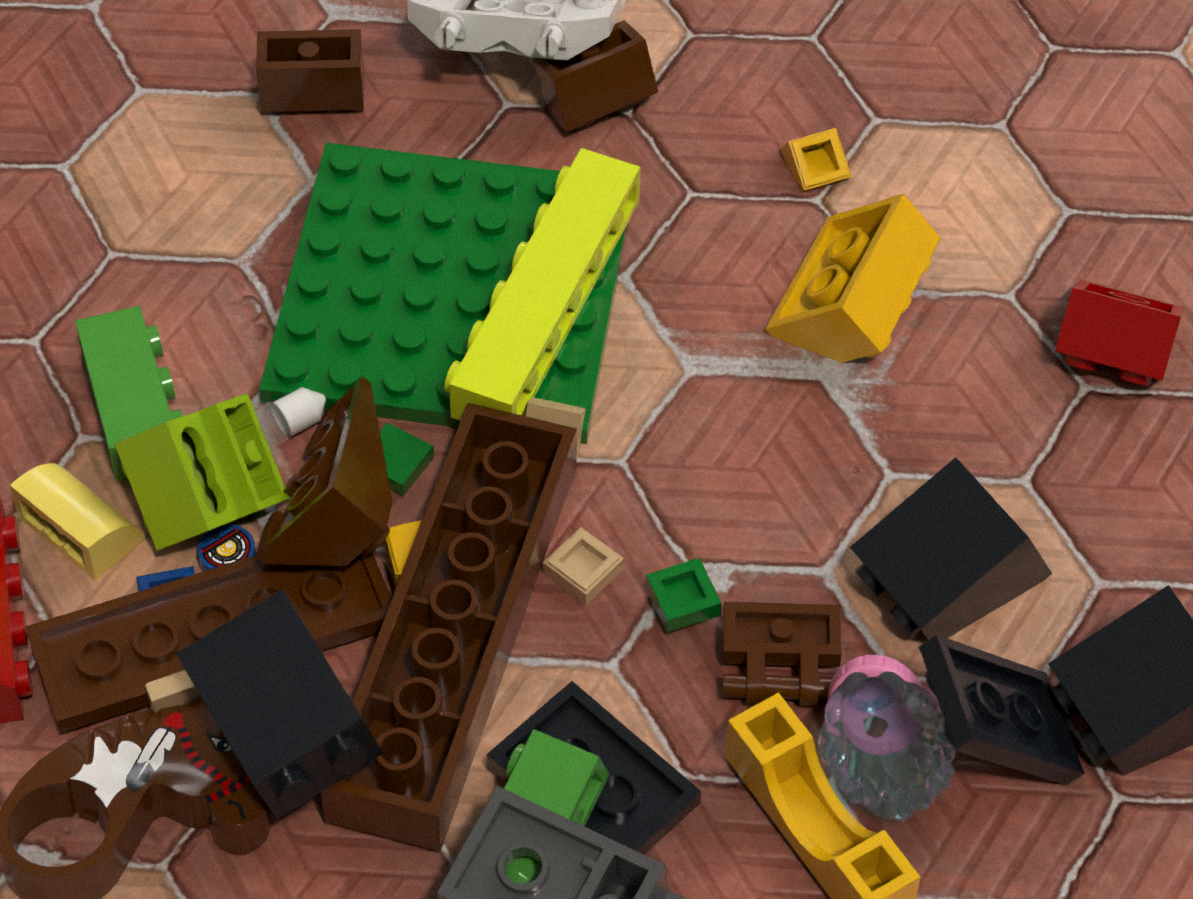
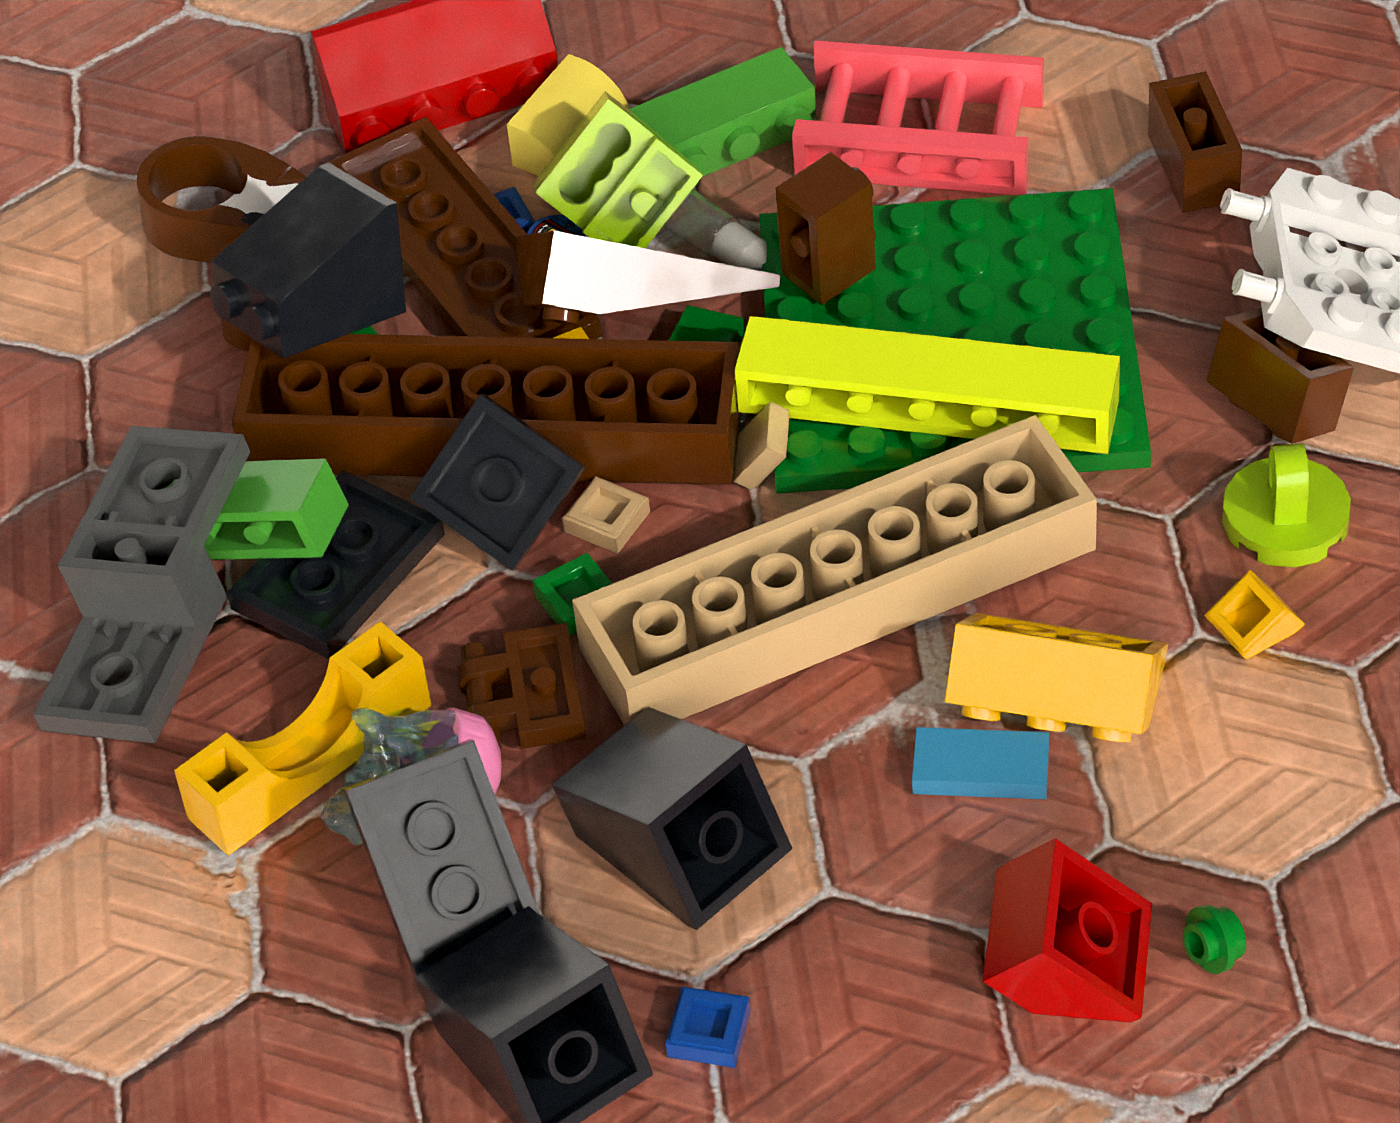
camera: 85 degrees right, 5 degrees down
none -> black plate [410,394,587,571]
none -> tan brick [572,415,1097,726]
none -> blue tile [665,986,751,1068]
none -> reddish brown brick [775,152,876,305]
none -> coral fence [792,41,1044,195]
none -> dark azure tile [912,727,1049,800]
none -> green plate [1183,904,1246,974]
none -> lime tile [1222,443,1351,568]

